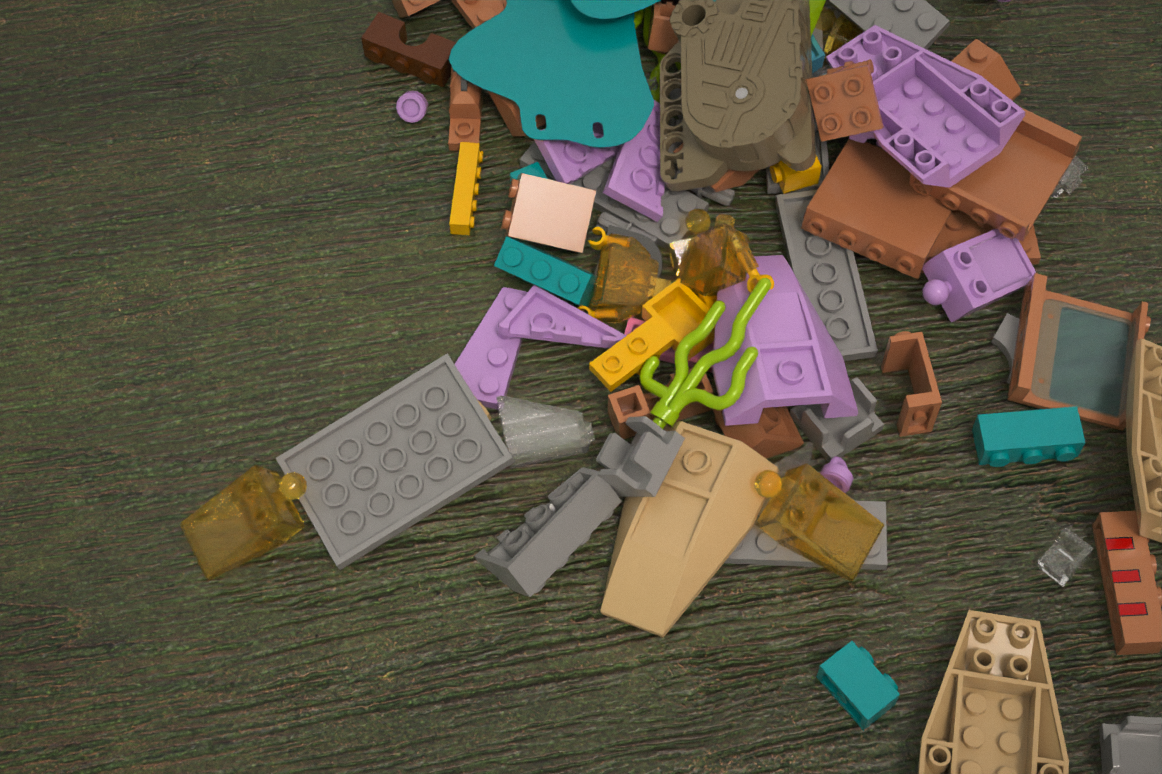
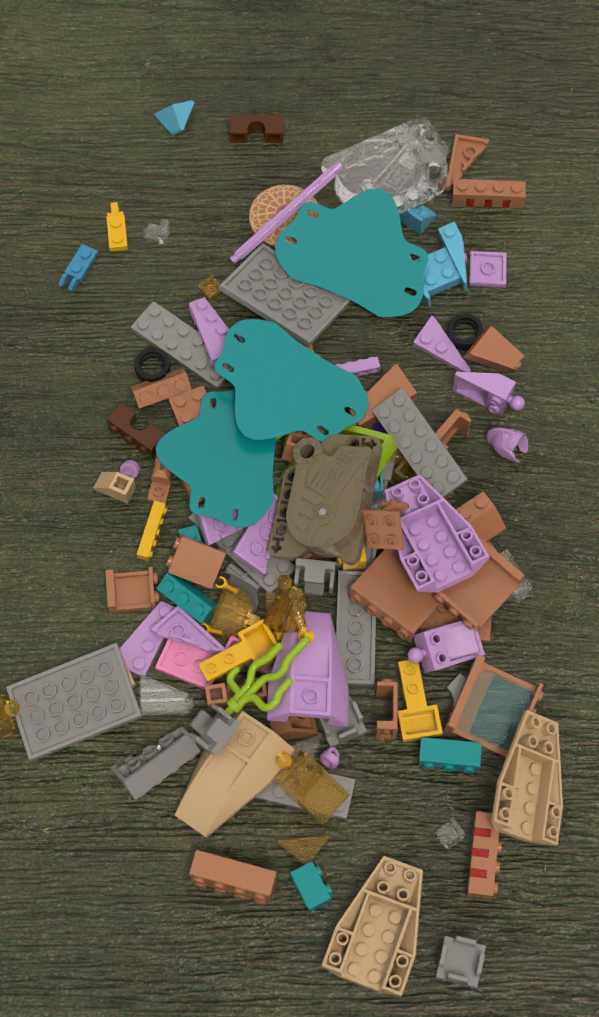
camera: 10 degrees right, 5 degrees up
none -> tan slope [93,472,136,504]
none -> nougat panel [106,567,159,613]
none -> bright pink plate [155,639,217,690]
none -> nougat brick [189,850,277,905]
none -> clear yellow tile [277,835,330,865]
none -> light grey panel [294,558,336,596]
none -> yellow plate [397,660,443,742]

